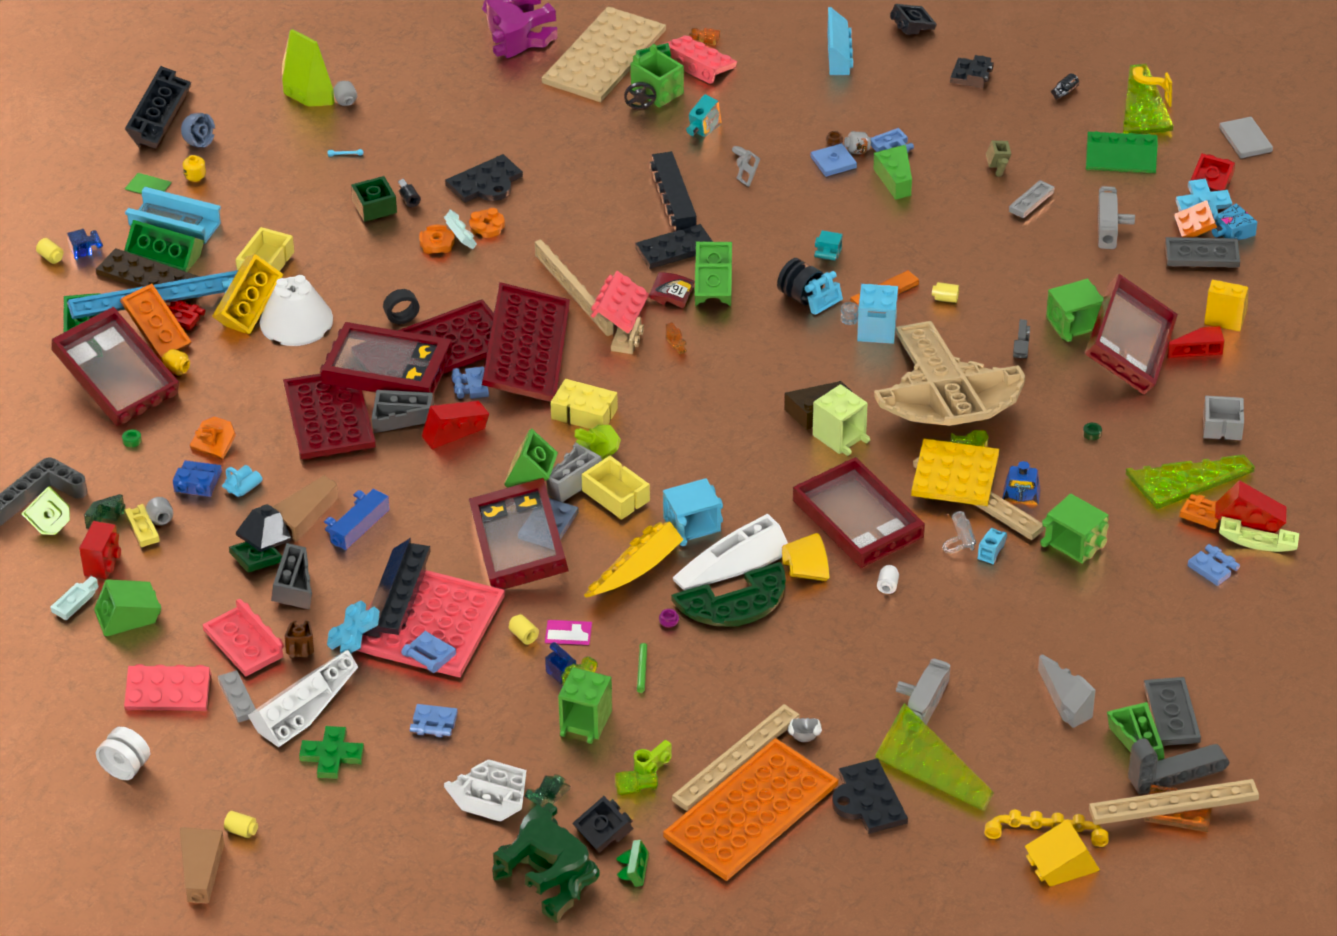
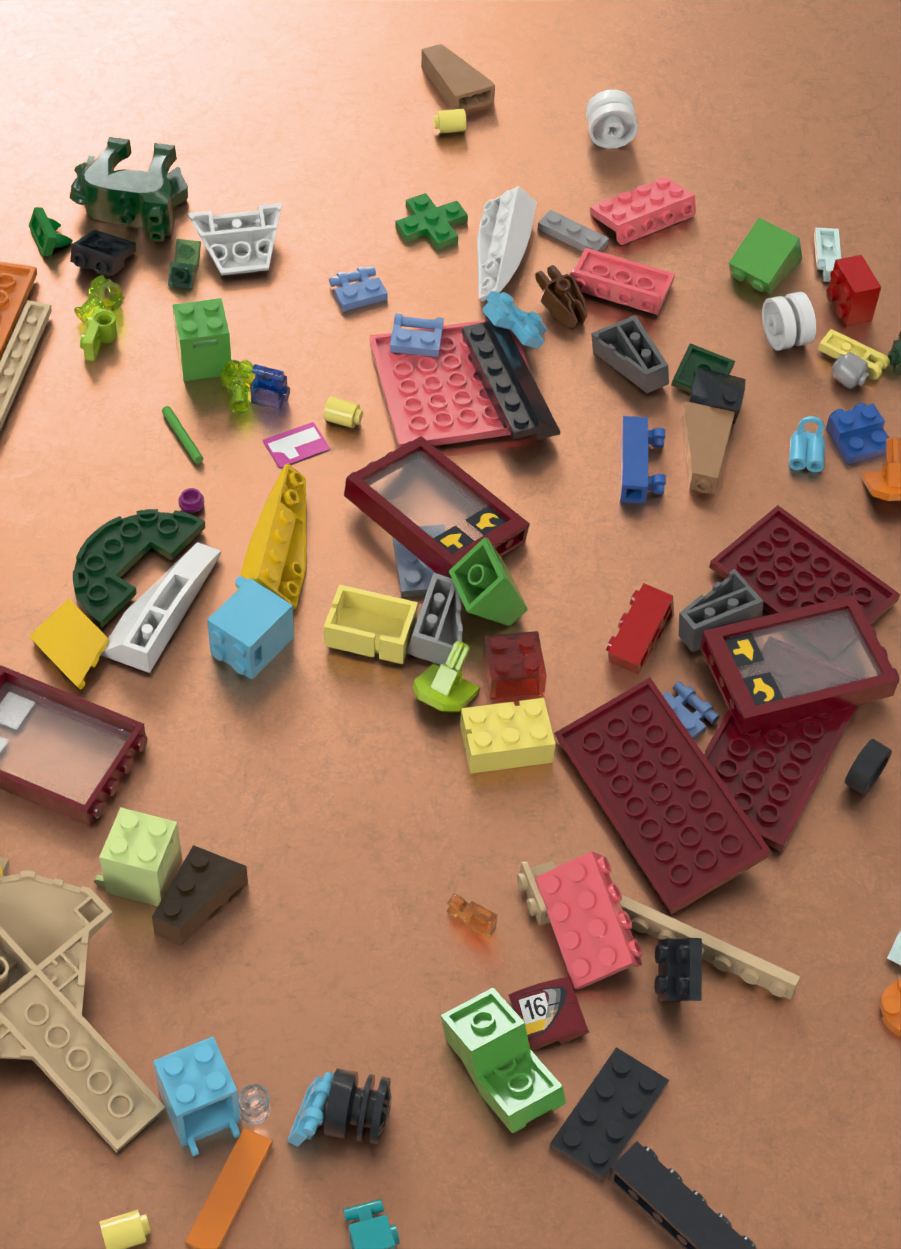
camera: 145 degrees right, 10 degrees up
none -> clear red brick [482,631,547,699]
none -> black plate [654,938,702,1002]
none -> white wheel [762,292,816,350]

